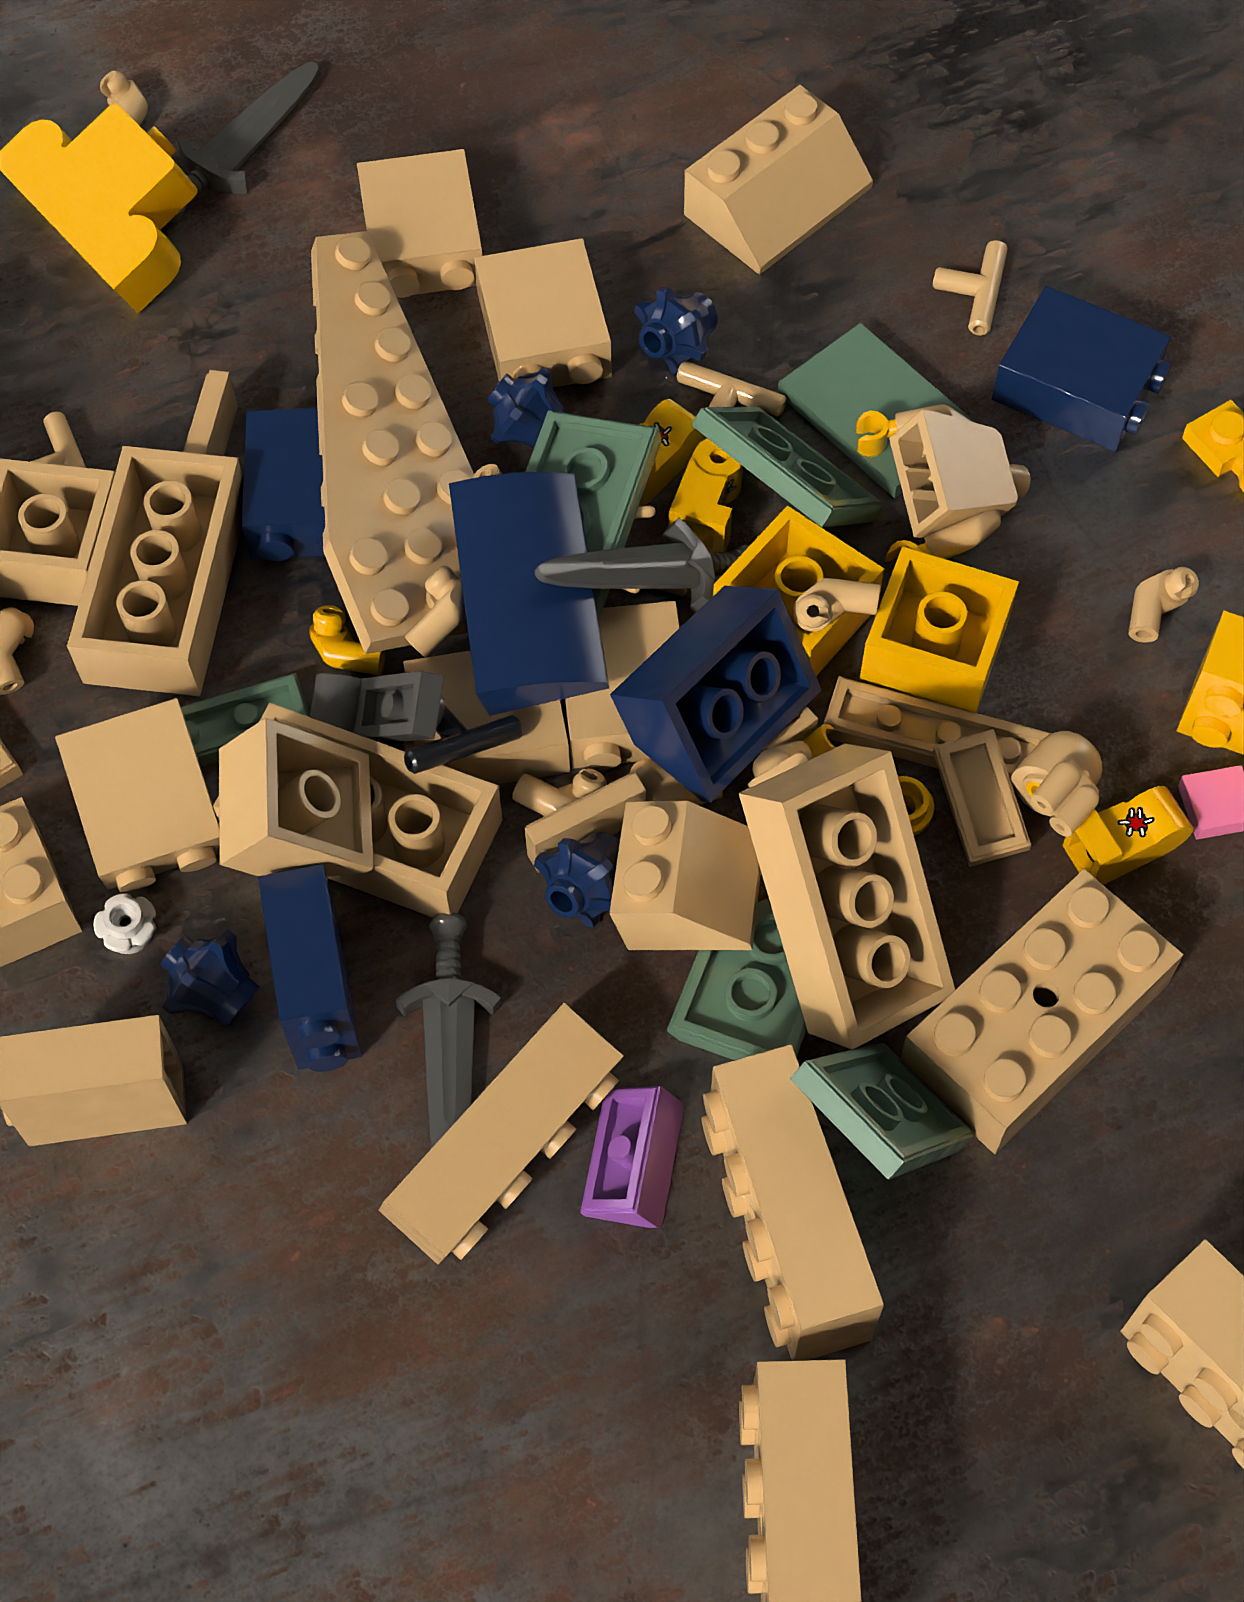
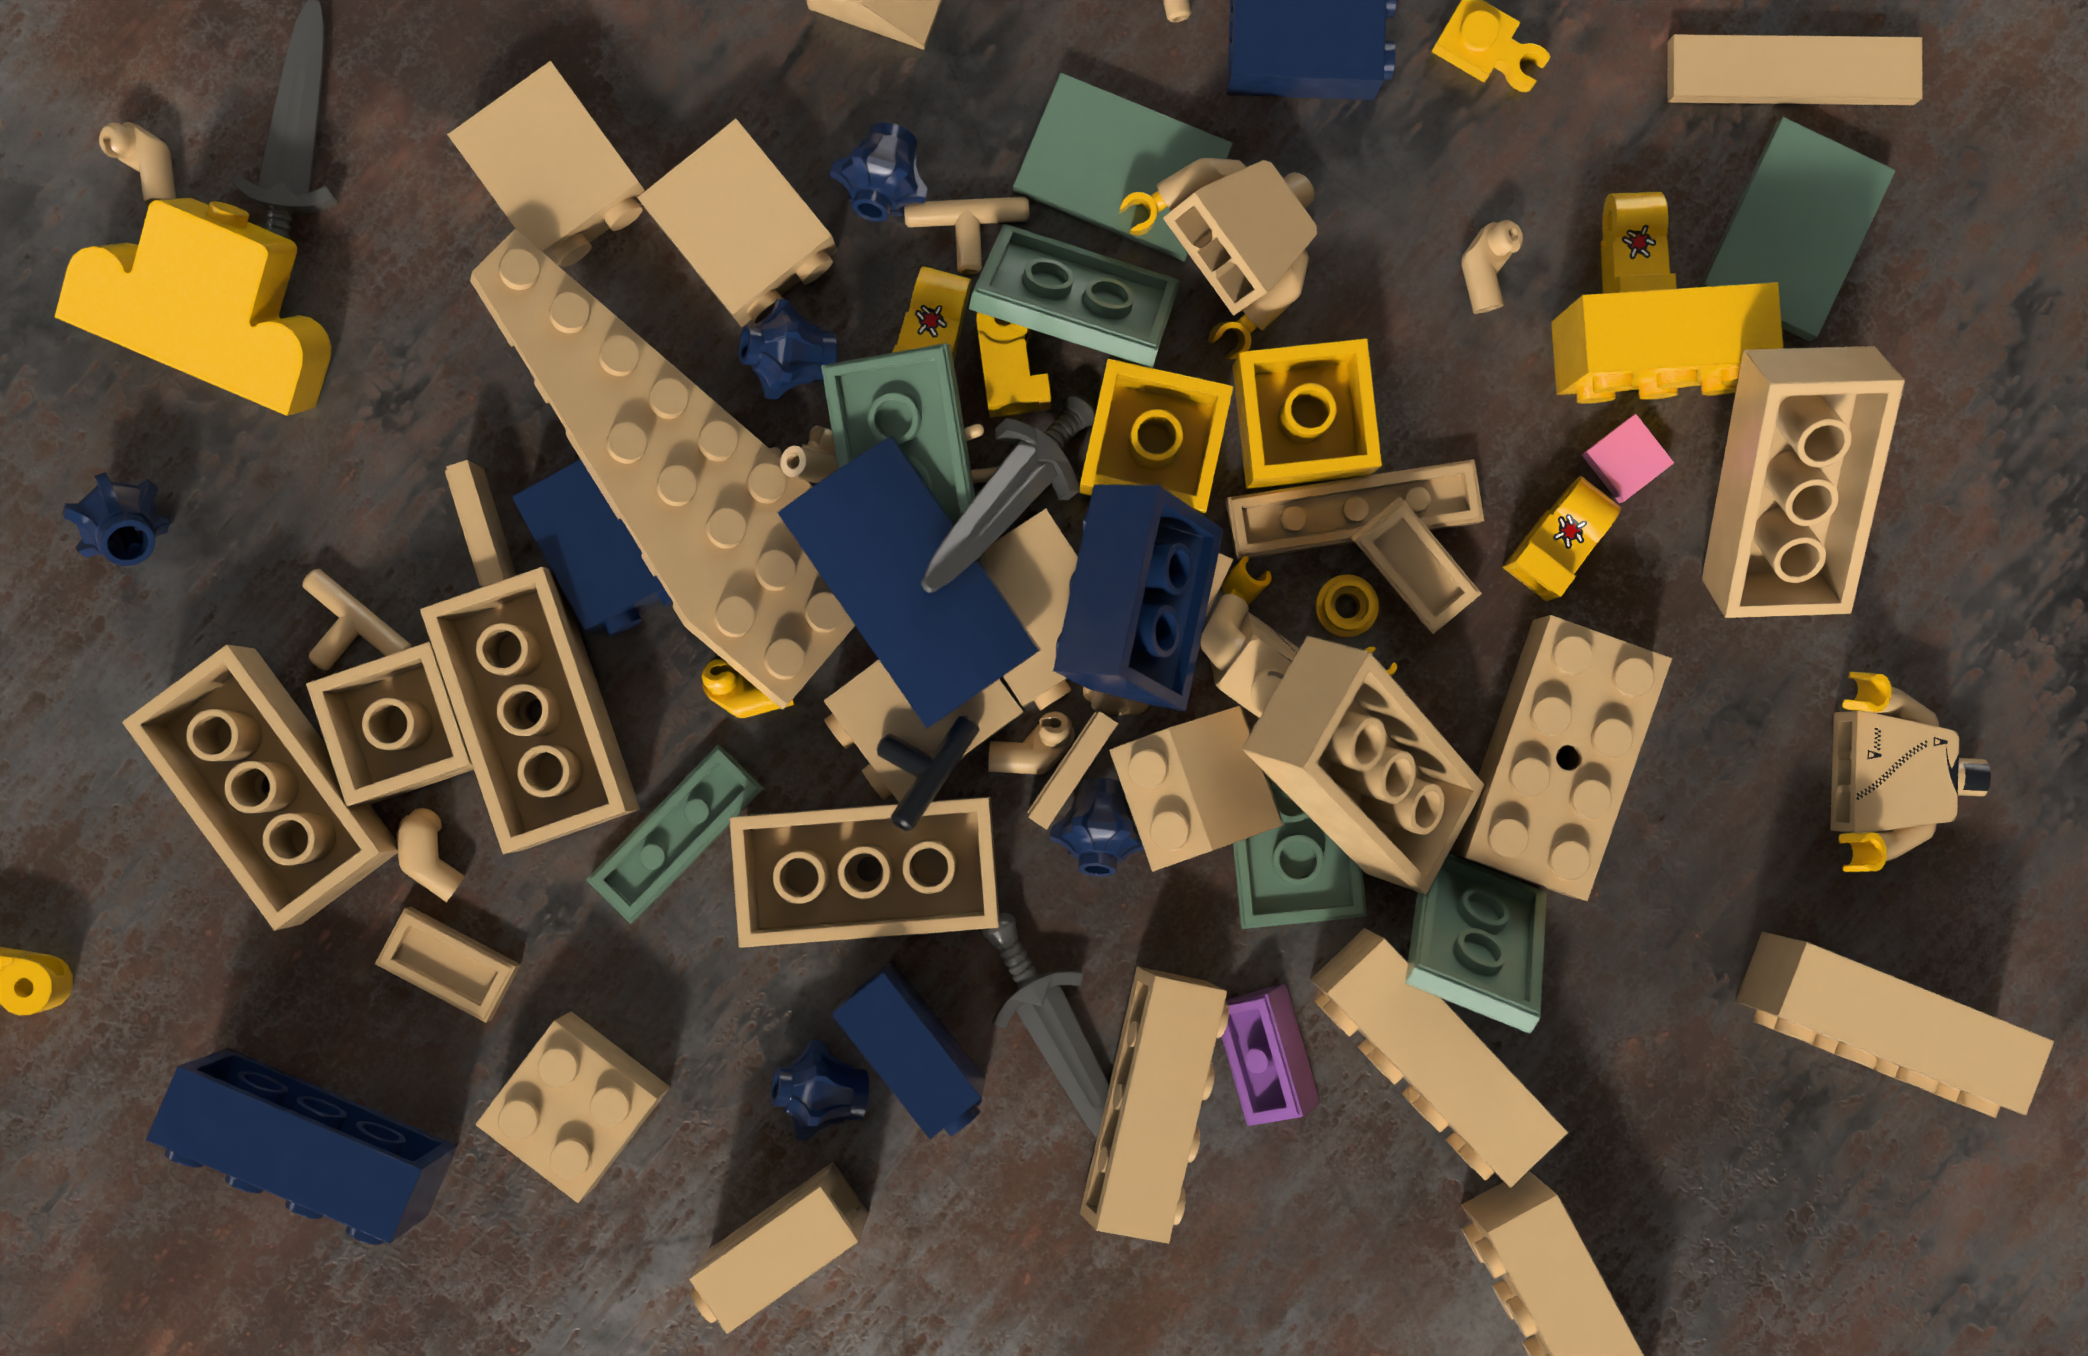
camera: 30 degrees left, 25 degrees up
tan brick [55,698,220,892] -> none
white plate [93,893,156,954] -> none
tan slope [219,718,373,877] -> none
dark grey plate [310,671,445,743] -> none
tan arm [404,566,465,657] -> none
tan arm [793,578,880,631] -> none
tan piece [1010,731,1103,837] -> none

